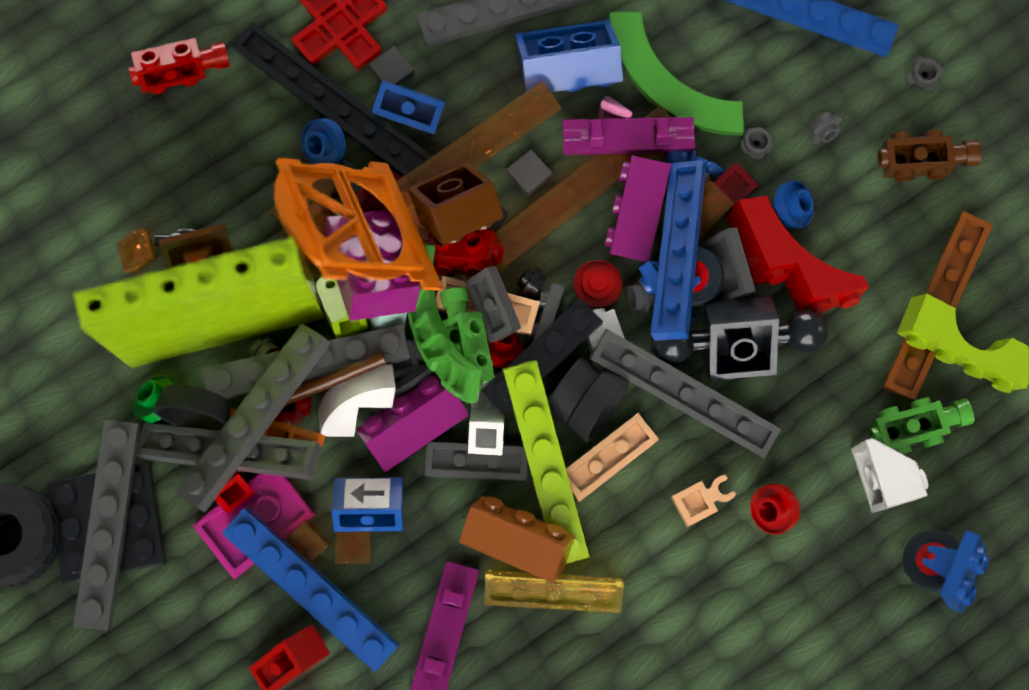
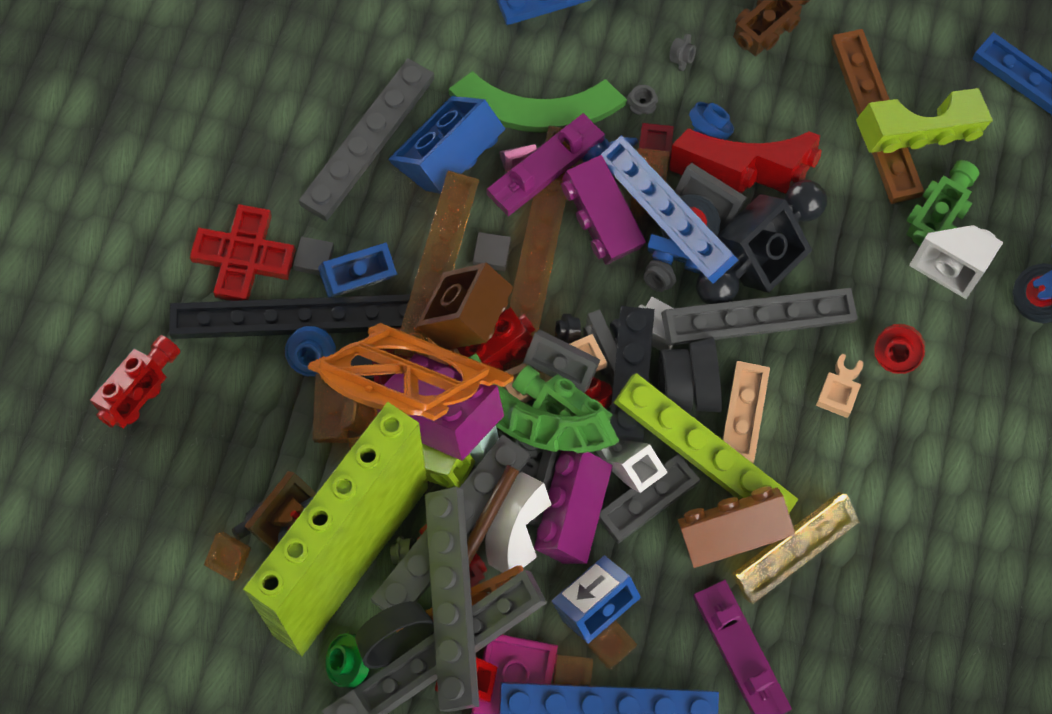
camera: 40 degrees left, 10 degrees down
red plate [573,260,622,309] -> none

